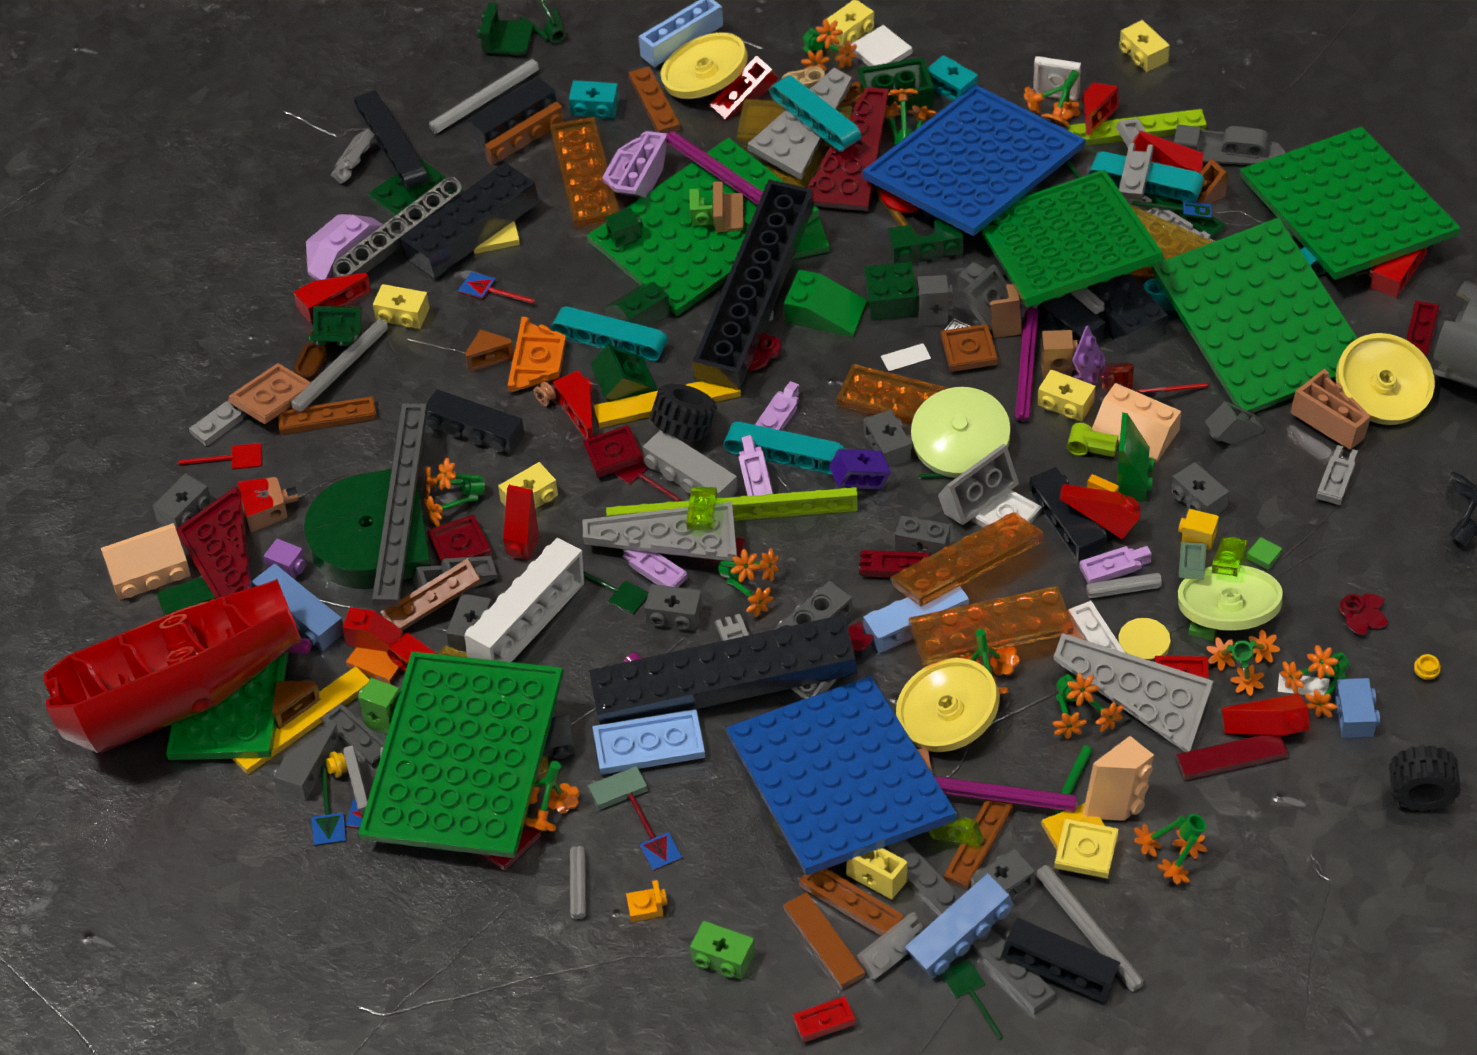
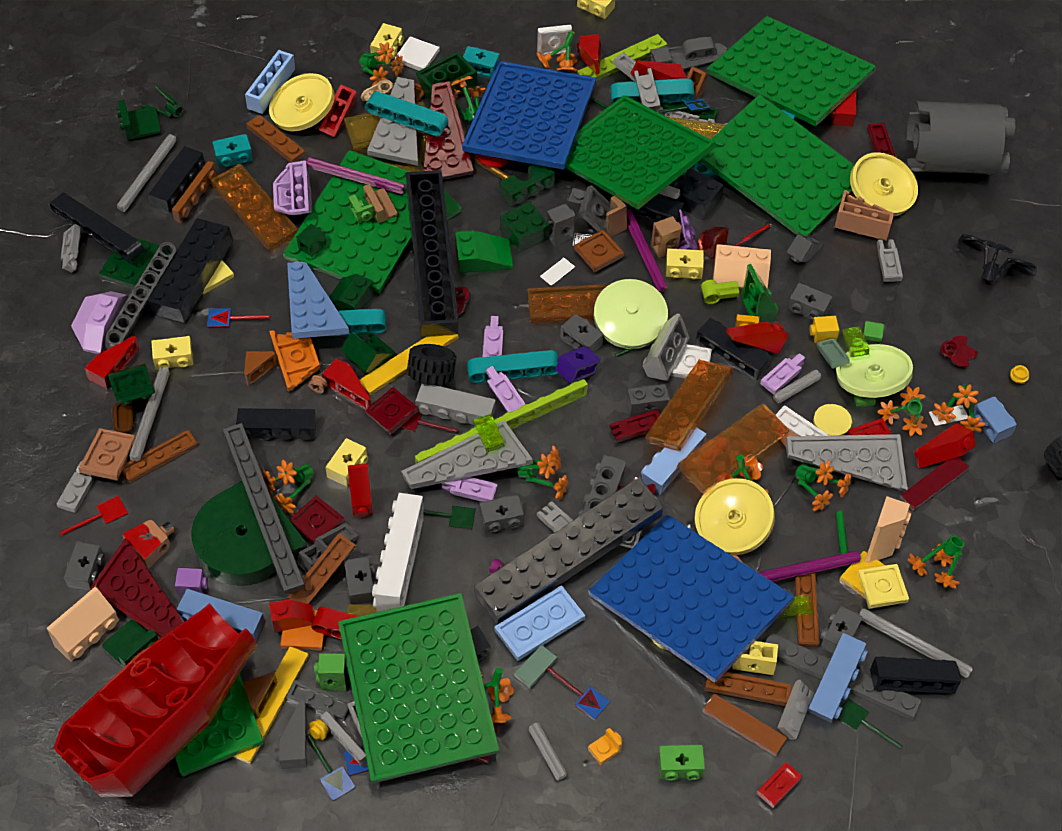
camera: 30 degrees left, 5 degrees up
none -> medium blue wing [287,261,349,339]

